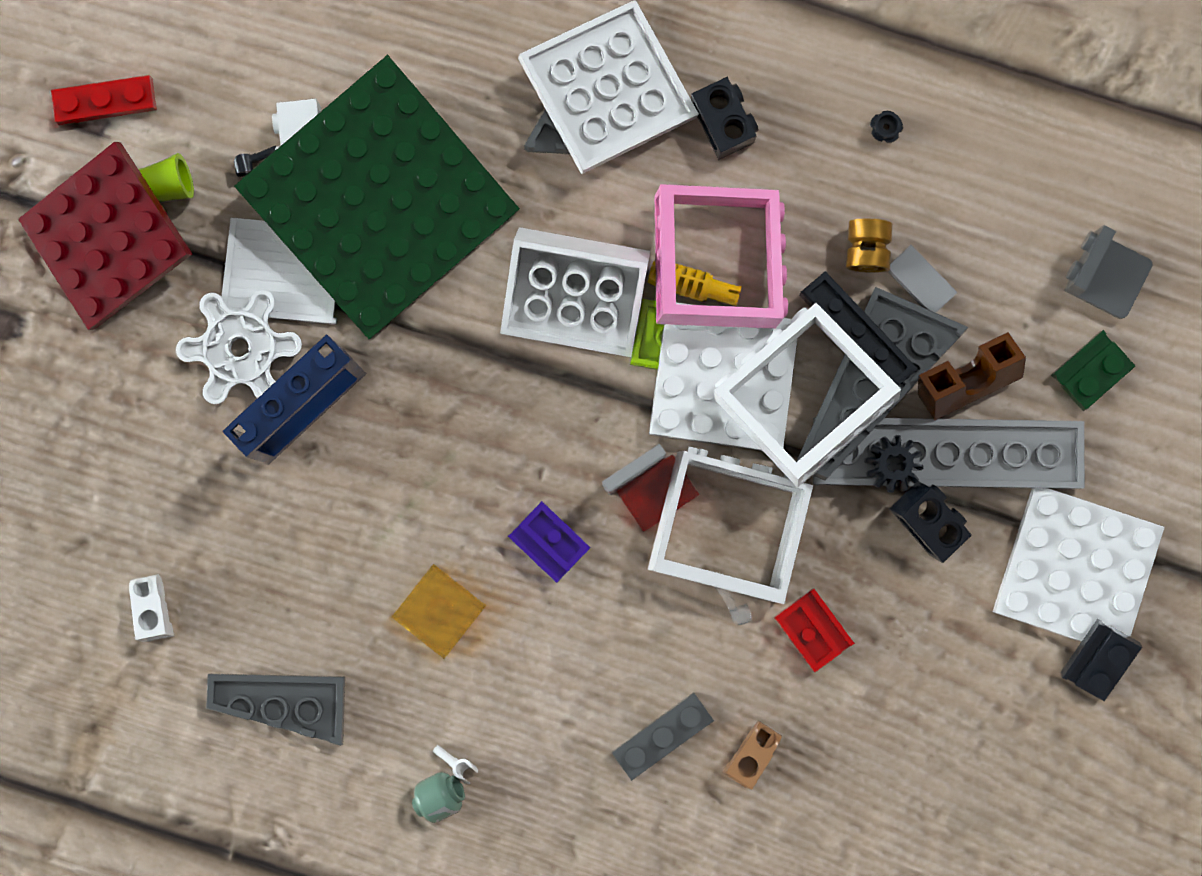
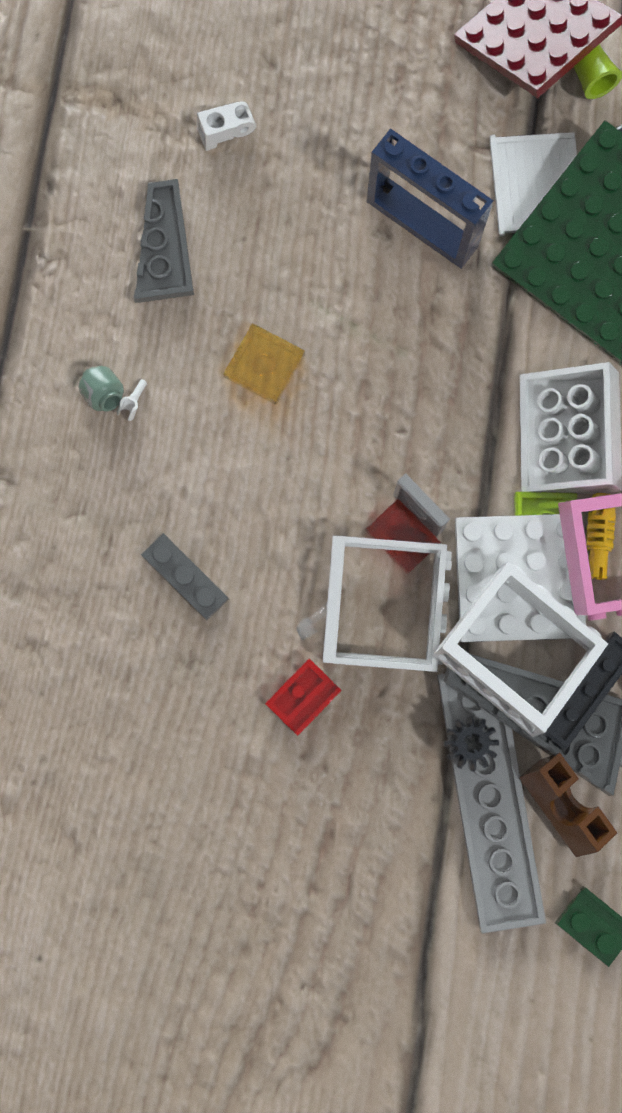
camera: 80 degrees right, 5 degrees down
white plate [176,290,302,404] -> none
dark purple plate [508,501,591,583] -> none
medium nougat leg [722,721,782,790] -> none
black brick [889,481,972,563] -> none
white plate [993,488,1164,642] -> none
black plate [1060,619,1142,702] -> none

